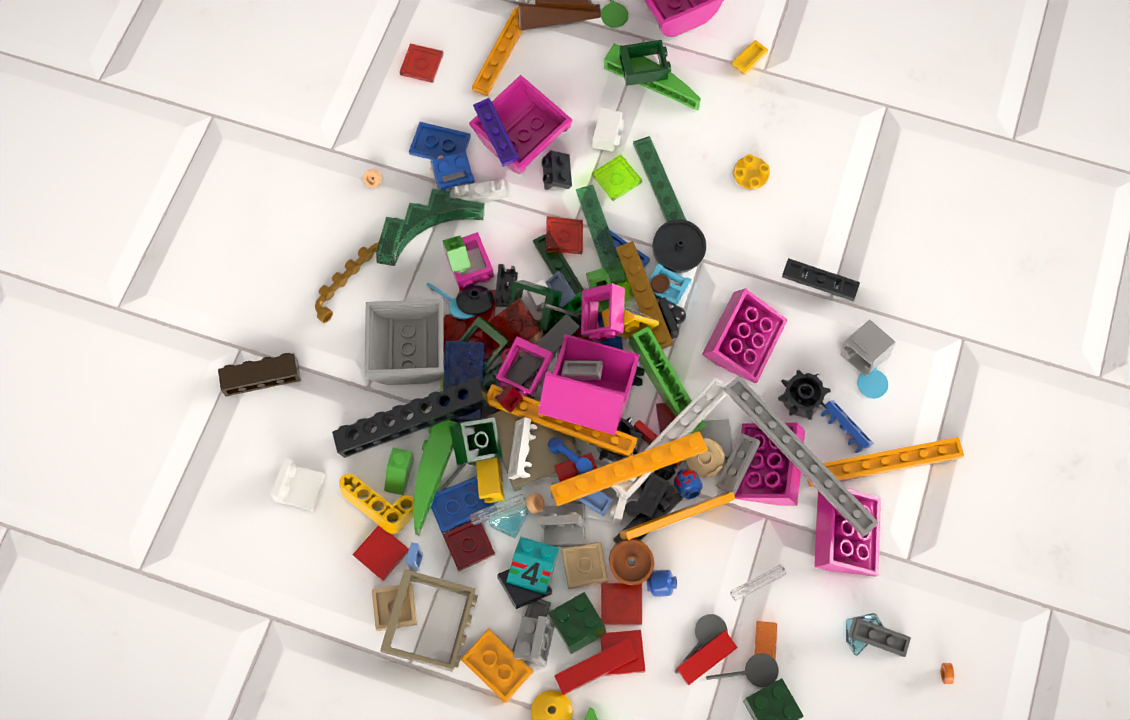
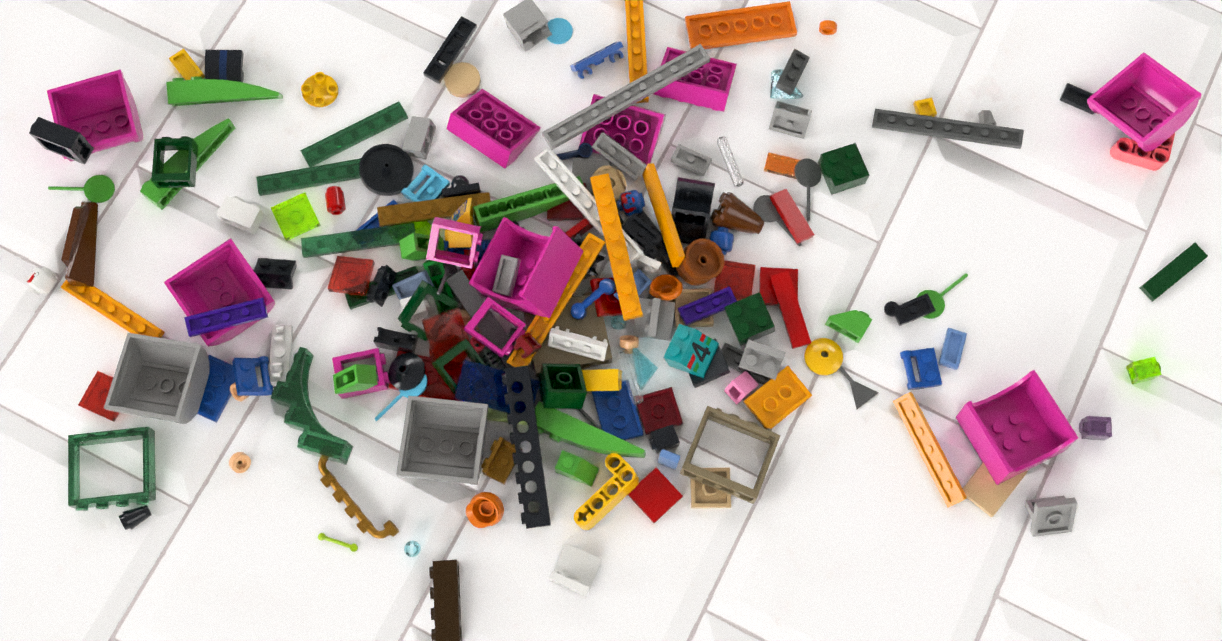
camera: 85 degrees left, 5 degrees up
reddish brown piece [651,275,670,293] -> none
black brick [778,369,831,420] -> none
none -> clear green window [68,427,156,511]
none -> light grey container [104,333,209,424]
none -> black cone [119,505,152,530]
none -> bright green slope [166,77,283,106]
none -> black slope [204,50,244,82]
none -> clear green tile [300,101,408,167]
none -> lime hinge [318,533,358,552]
none -> red brick [325,186,346,215]
none -> black hinge [366,265,397,307]
none -> light grey hinge [402,116,436,160]
none -> clear light blue hinge [404,540,421,557]
none -> tan tile [444,62,481,98]
none -> orange hat [465,492,504,528]
none -> pearl gold bracket [481,436,523,485]
none -> dark blue bar [554,143,593,161]
none -> black brick [648,424,680,454]
none -> orange hat [649,274,683,301]
none -> light grey plate [670,144,712,177]
none -> black bracket [671,177,715,244]
none -> dark purple tile [677,286,737,326]
none -> orange plate [685,1,797,49]
none -> reddish brown cone [710,192,765,234]
none -> bright pink brick [724,371,759,405]
none -> light grey bracket [769,101,812,139]

